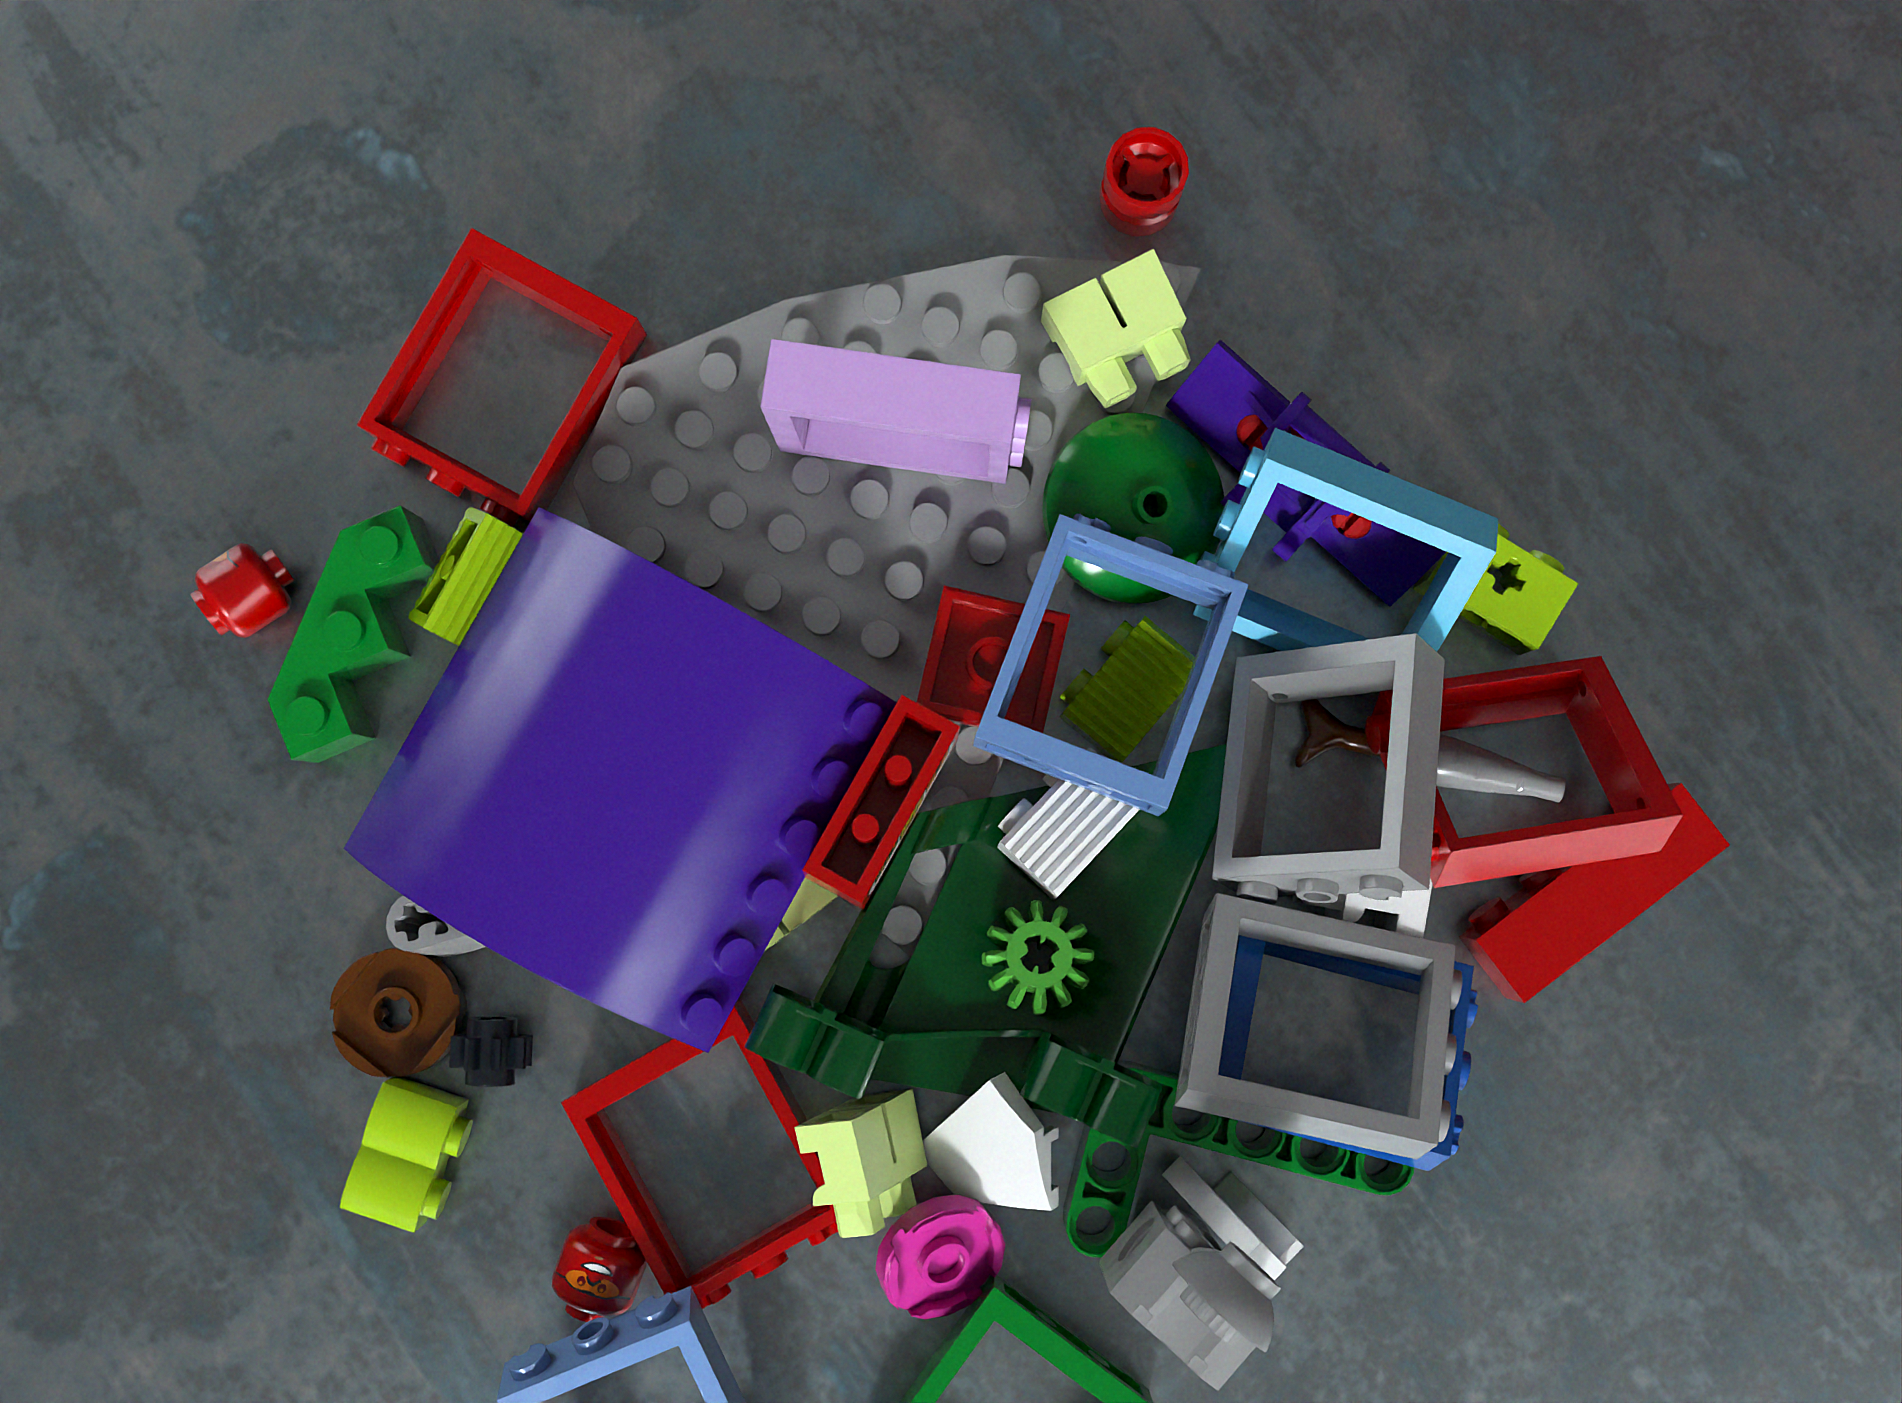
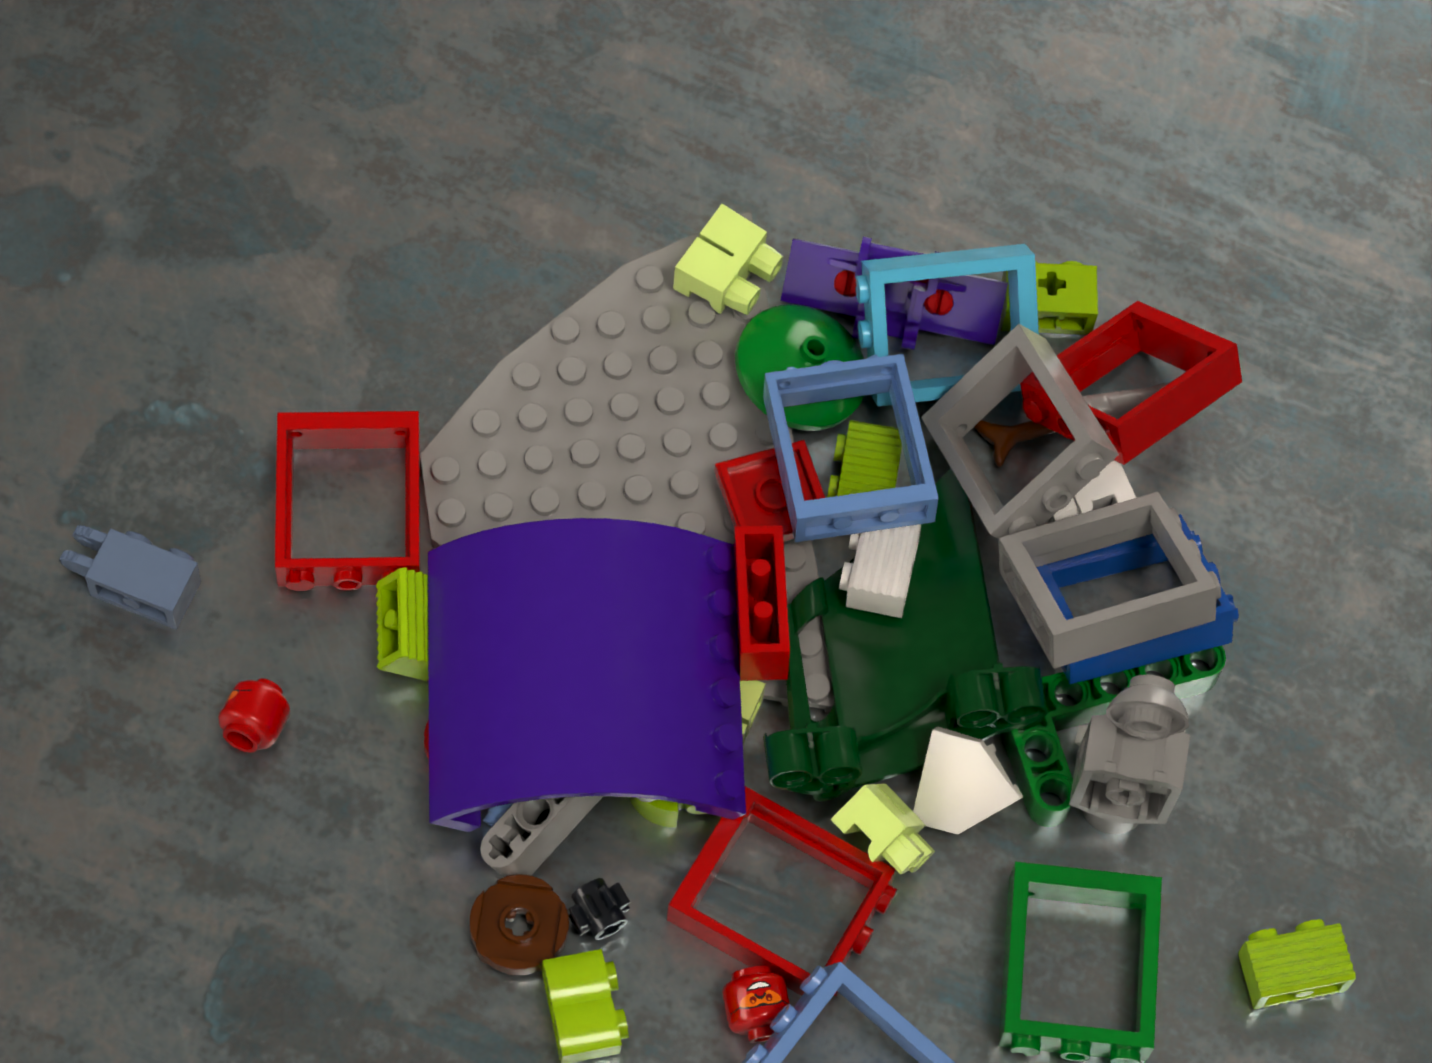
camera: 40 degrees left, 20 degrees down
green brick [267,505,440,763] -> none
lavender window [760,339,1032,484] -> none
dark pink tile [875,1195,1006,1319] -> none
bright green gear [981,900,1094,1015] -> none
red wheel [1099,127,1189,237] -> none
red brick [1459,783,1730,1003] -> none
none -> sand blue hinge [59,525,201,630]

